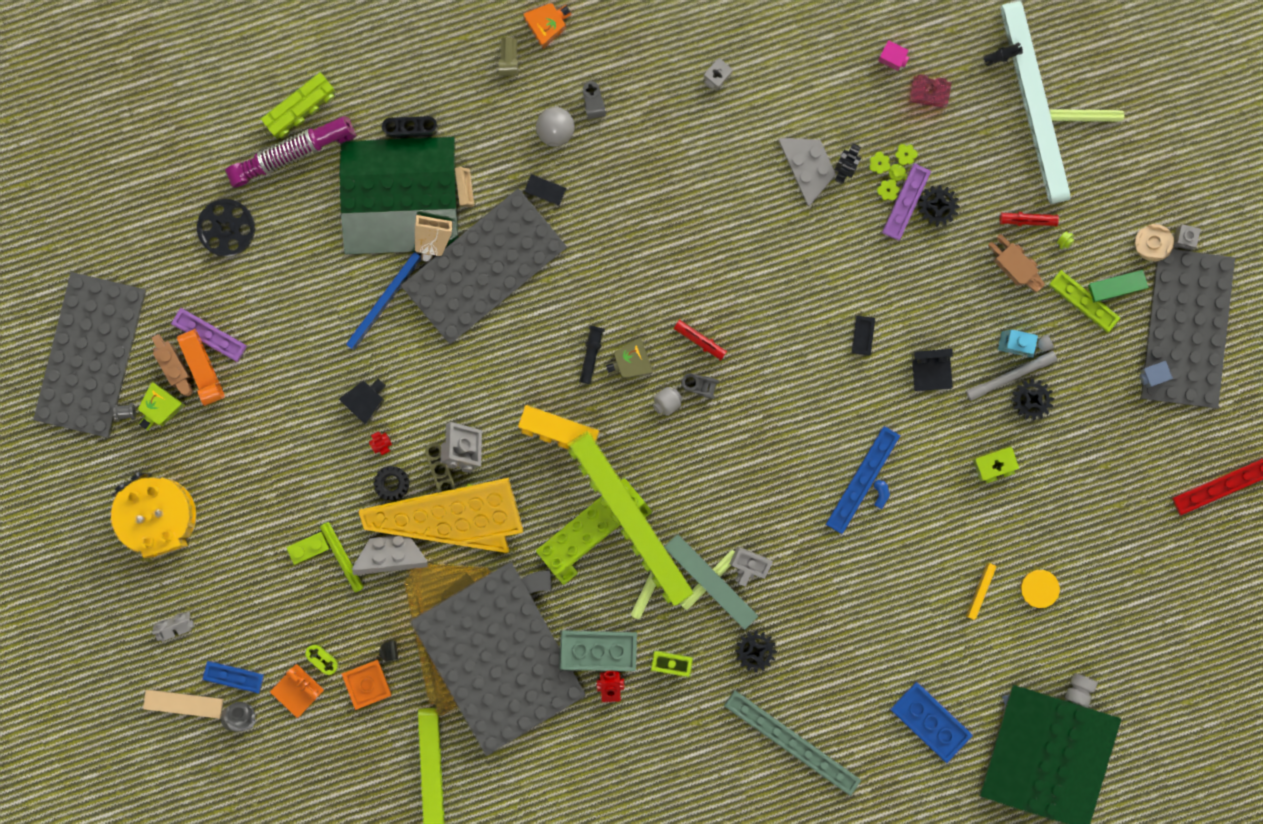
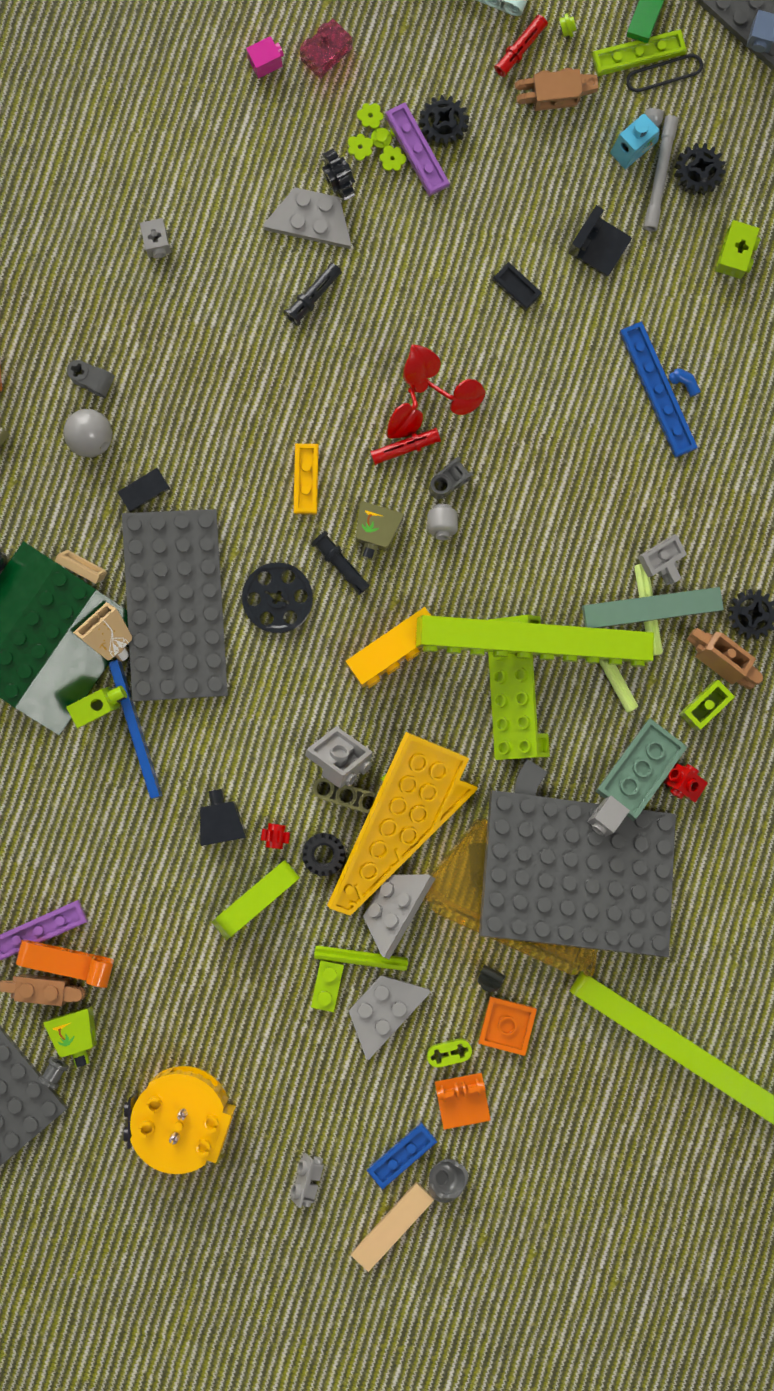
camera: 55 degrees left, 0 degrees up
none -> lime torso [66,685,127,728]
none -> lime beam [211,860,300,941]
none -> black wedge [242,562,313,633]
none -> black pin [283,263,342,326]
none -> yellow tile [294,443,319,515]
none -> light grey wing [349,975,431,1060]
none -> red plant [386,344,486,439]
none -> light grey brick [587,796,630,836]
none -> black piece [626,54,703,92]
none -> medium nougat hinge [687,628,764,689]

